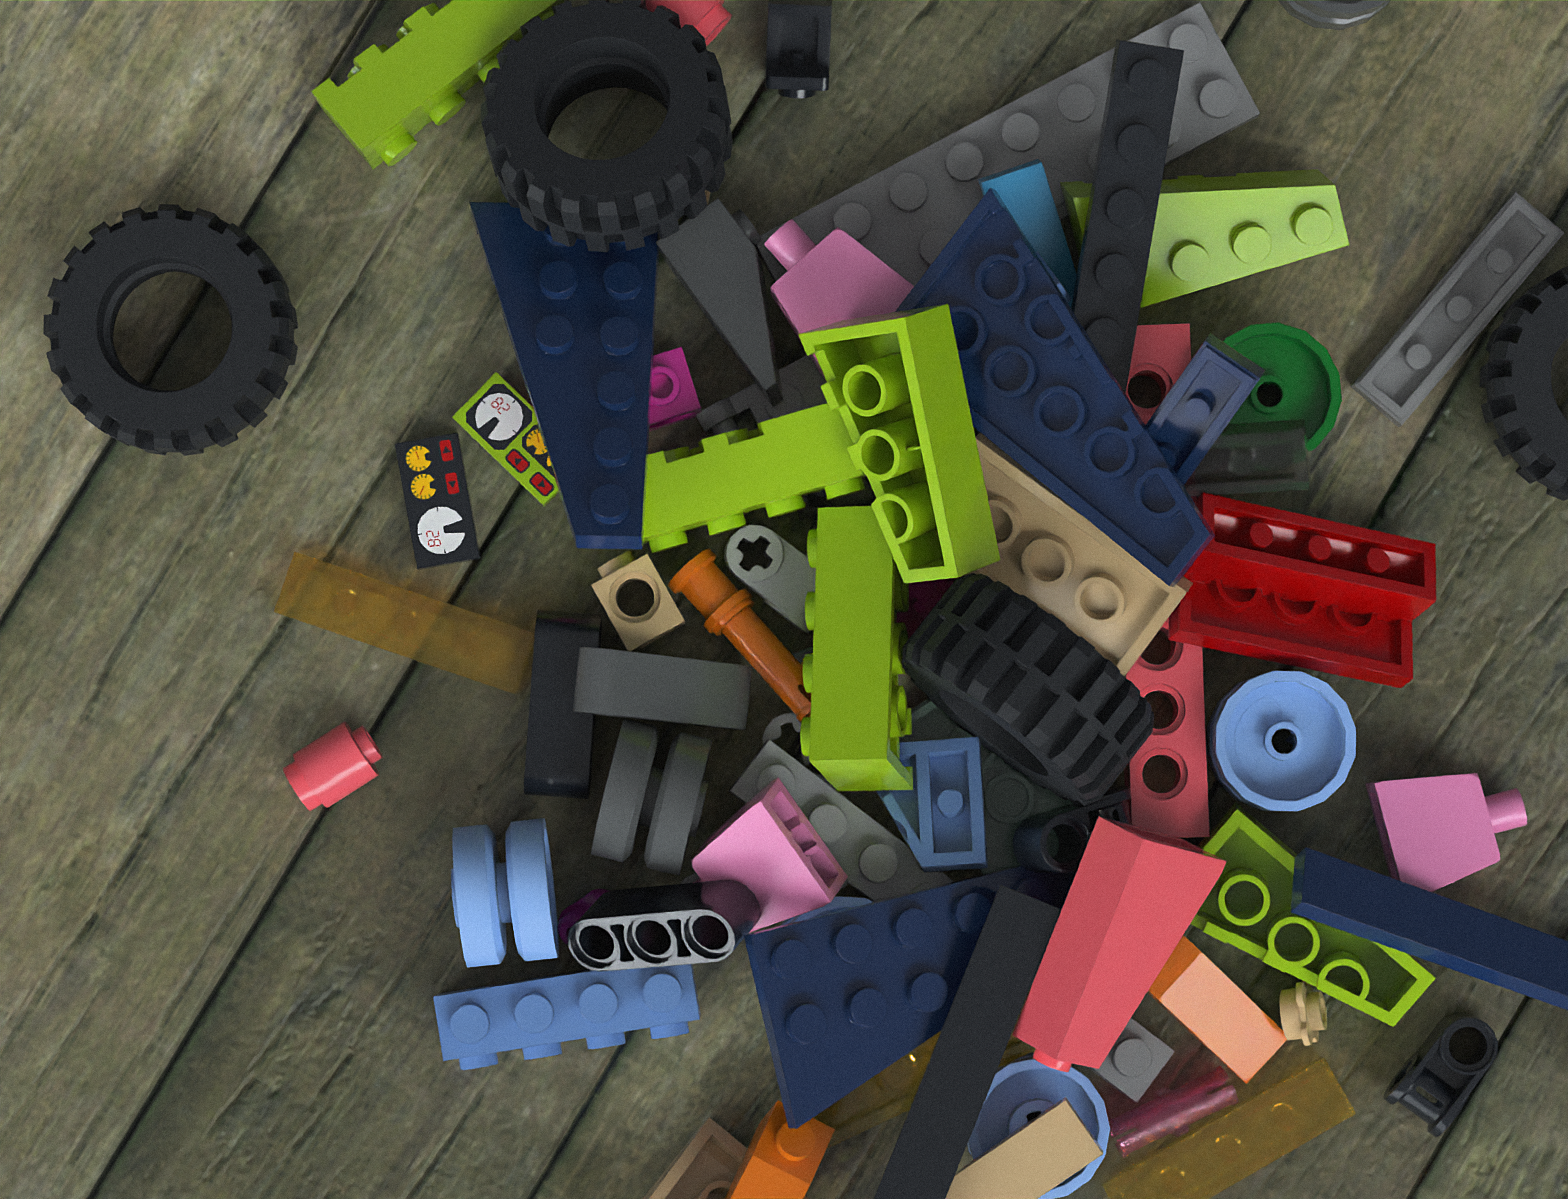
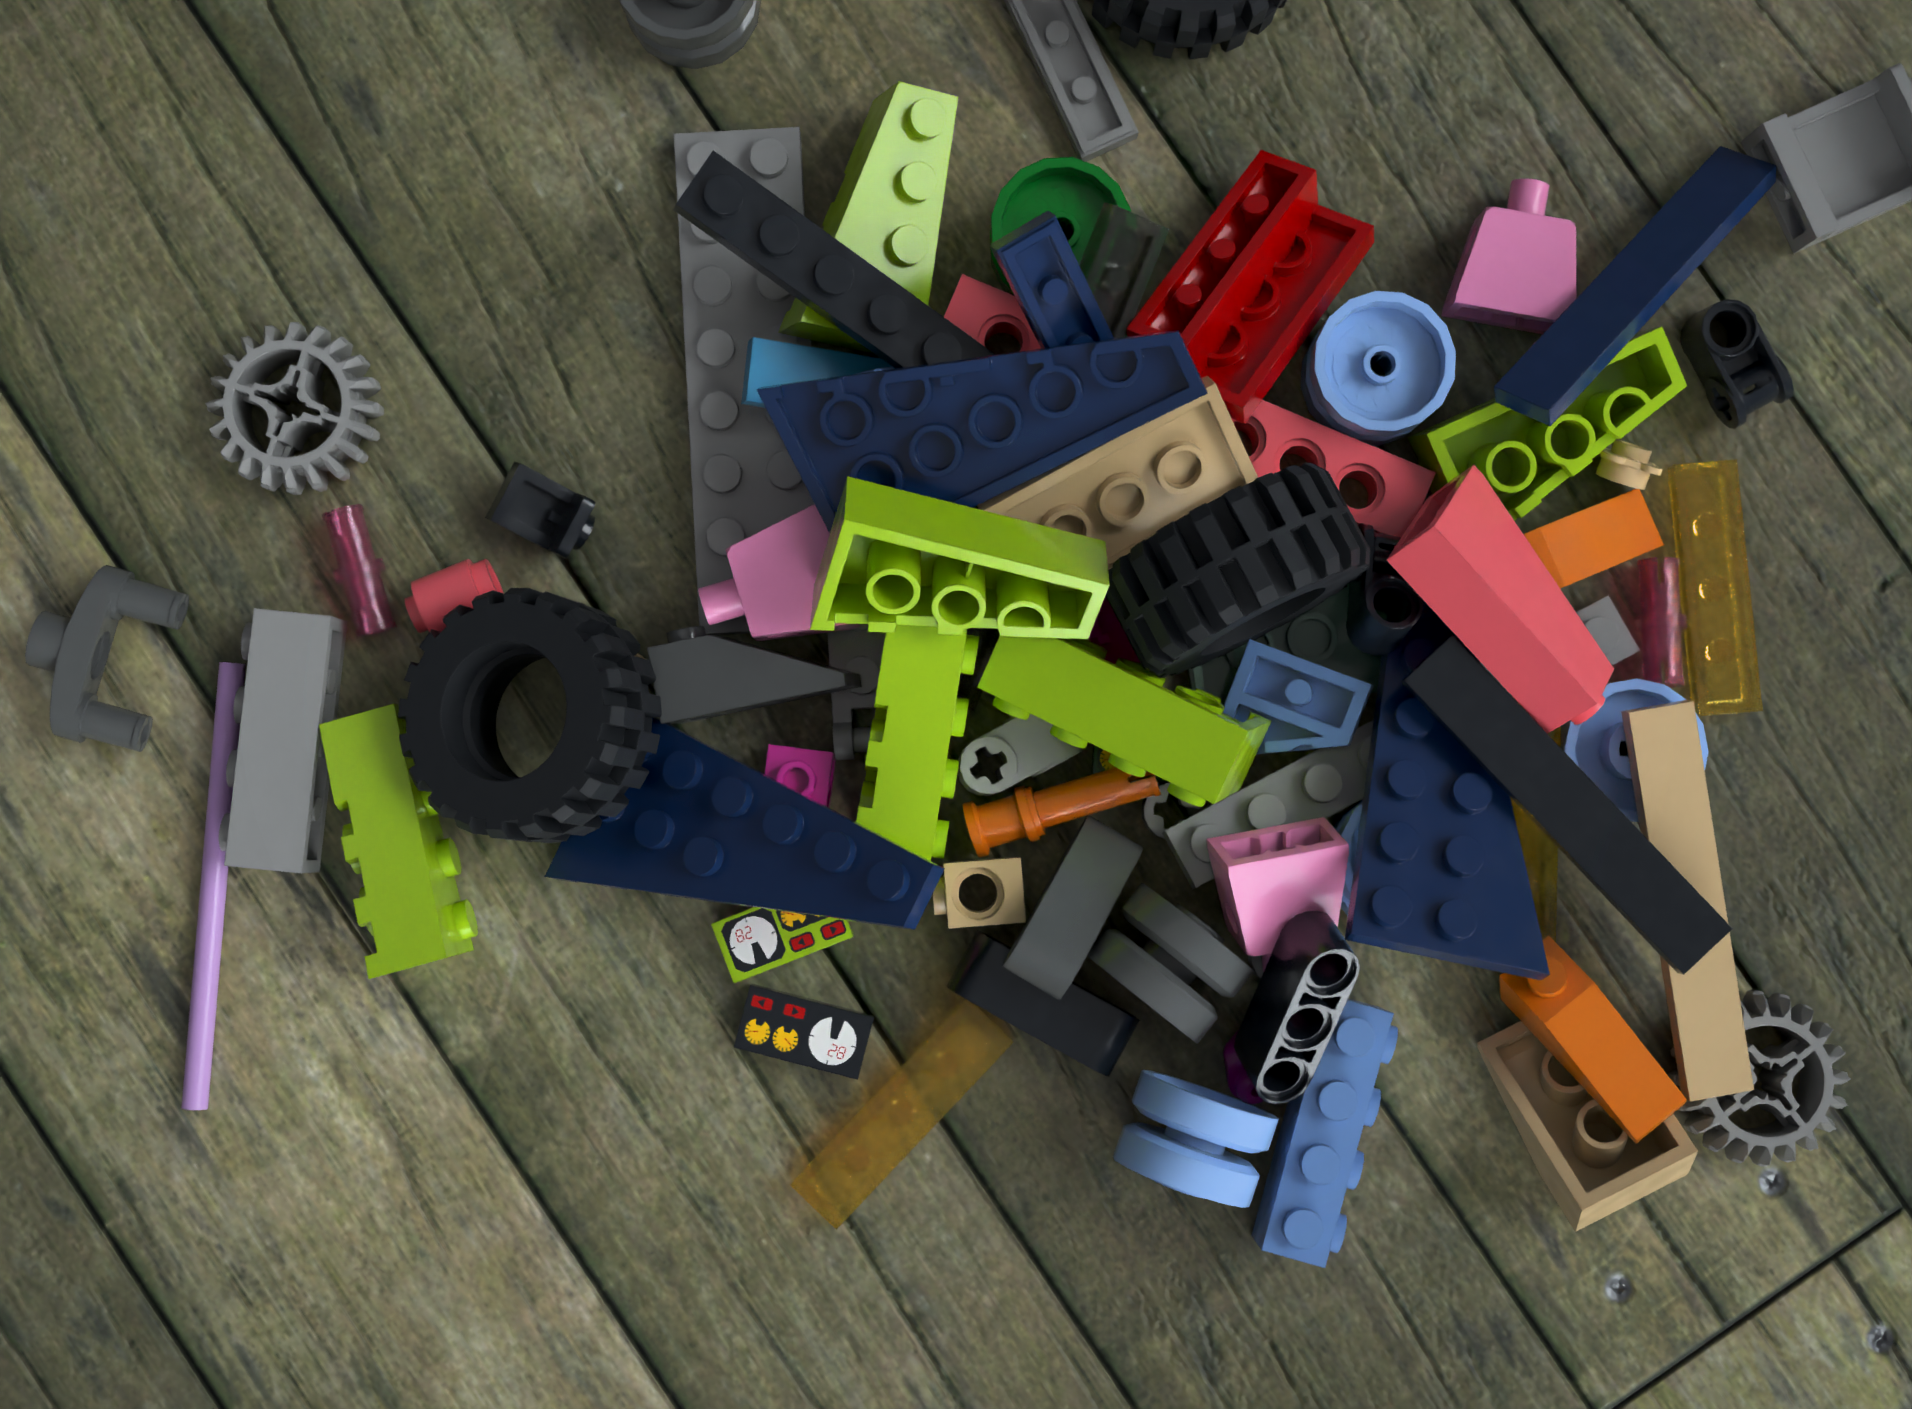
camera: 60 degrees left, 0 degrees up
black tyre [43,204,298,456] -> none
coral brick [283,721,383,811] -> none

